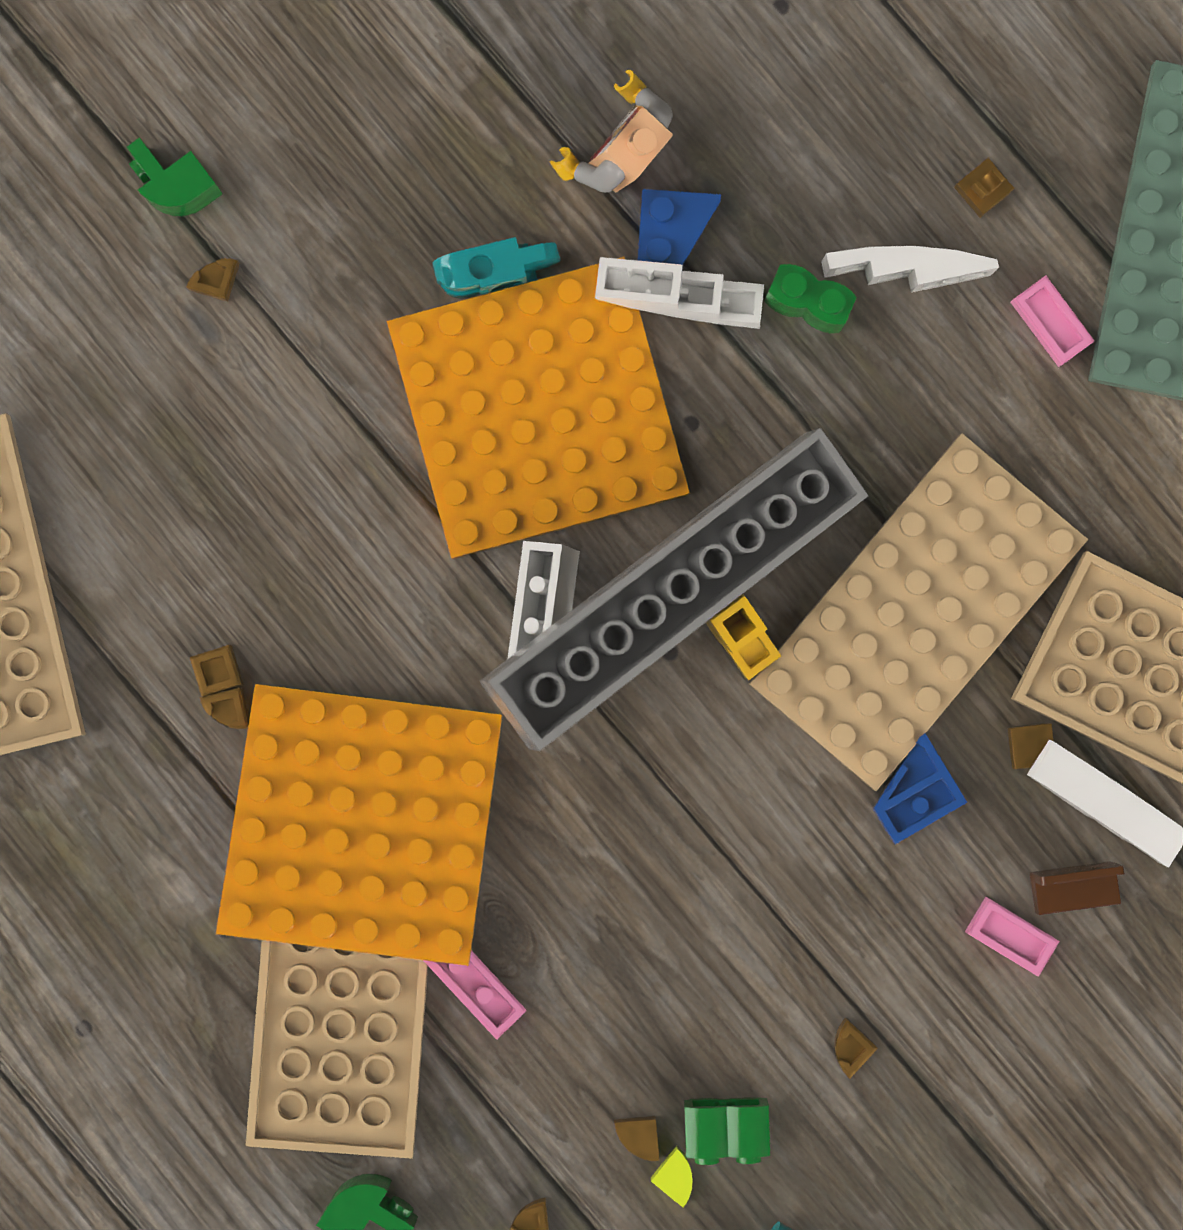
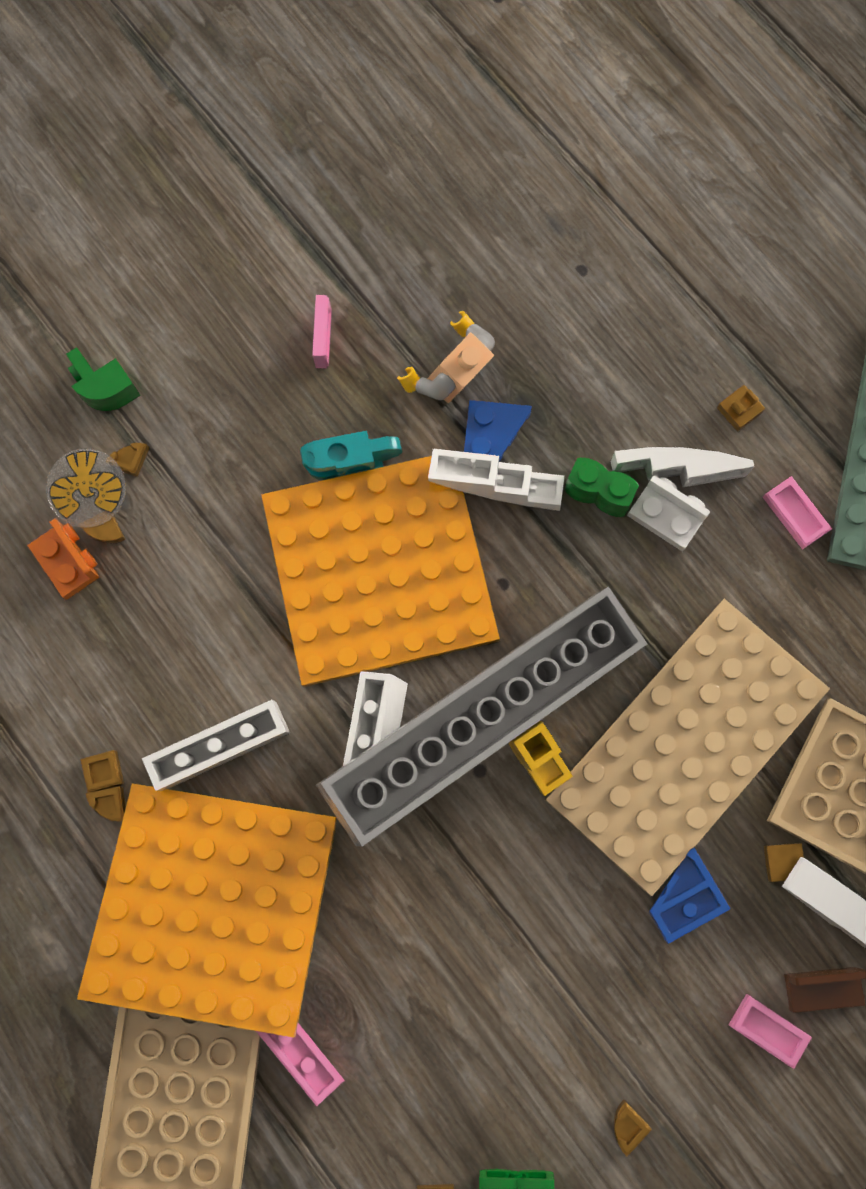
camera: 10 degrees right, 10 degrees down
none -> orange bracket [27,518,100,600]
none -> shield [46,448,126,528]
none -> pearl gold tile [79,511,126,543]
none -> white brick [142,700,290,791]
none -> bright pink tile [312,295,332,368]
none -> white bracket [627,475,710,552]

